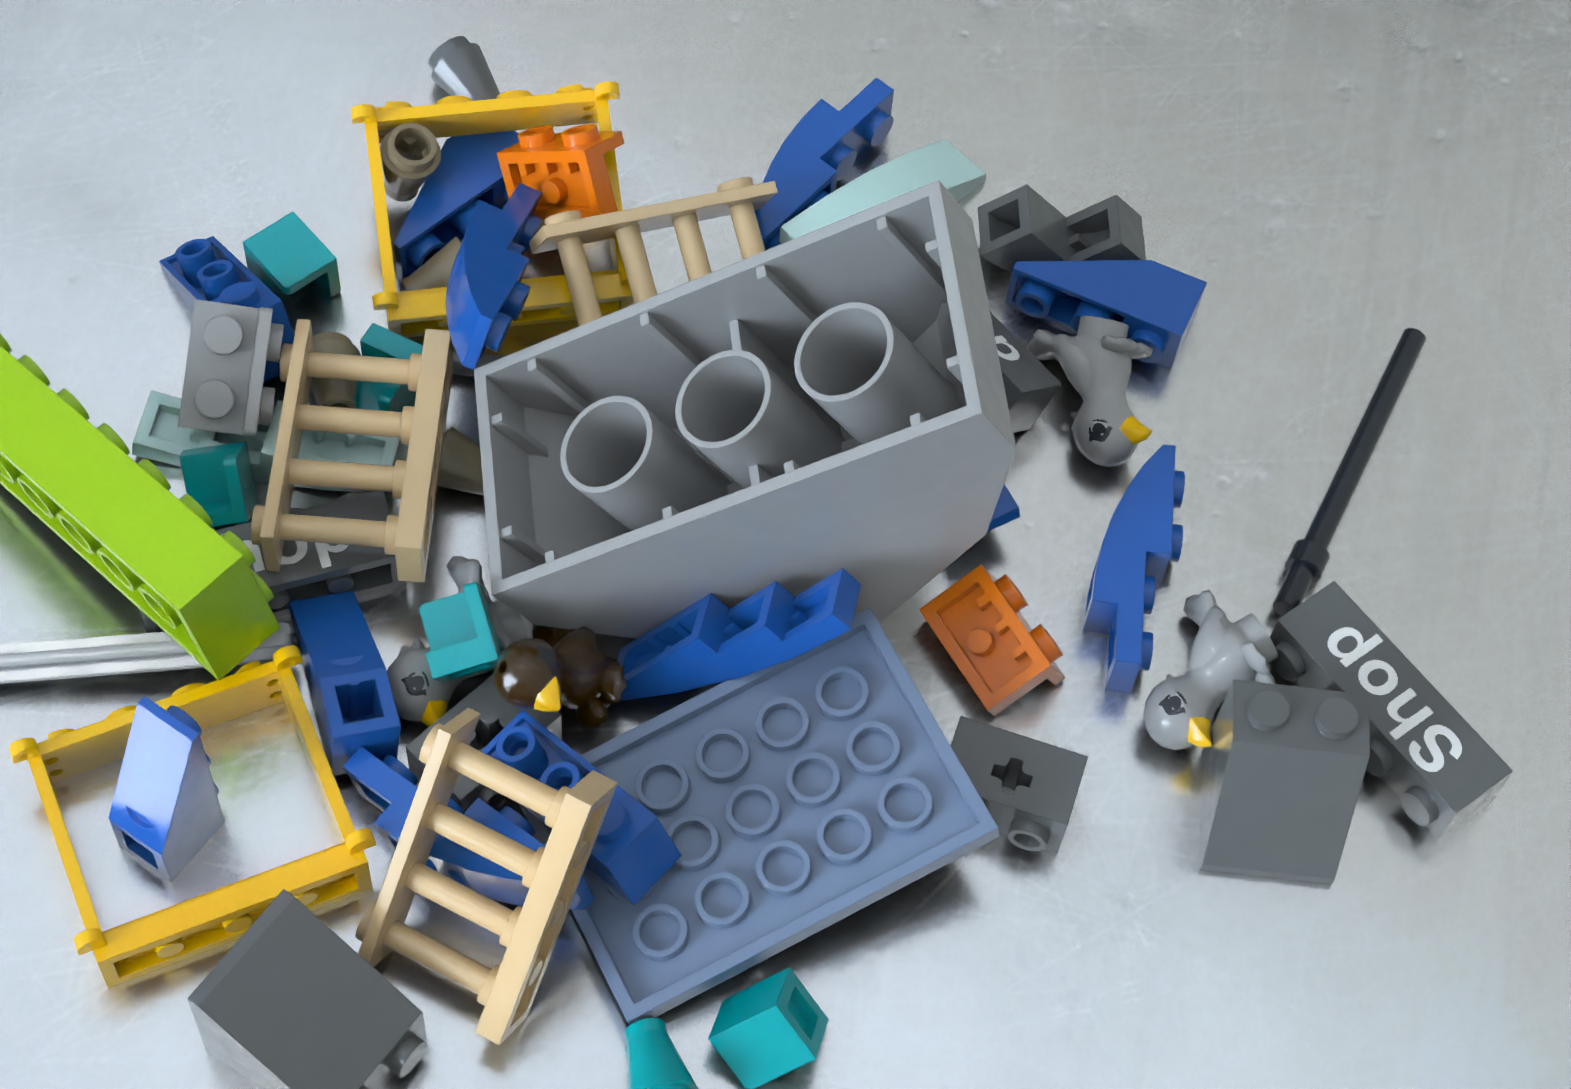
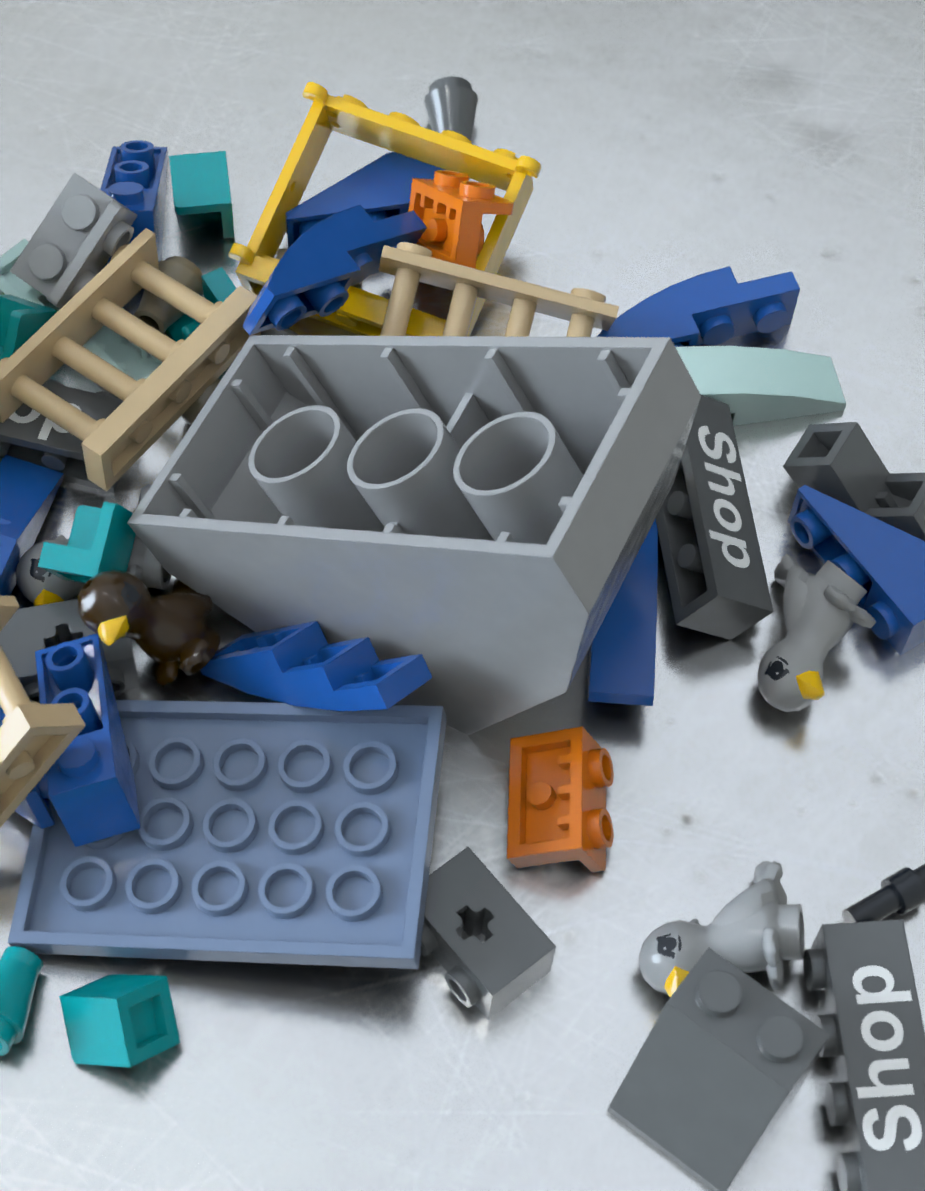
camera: 35 degrees right, 0 degrees up
dark tan cone [380,123,441,202] -> none
blue slope [1082,444,1185,693] -> none

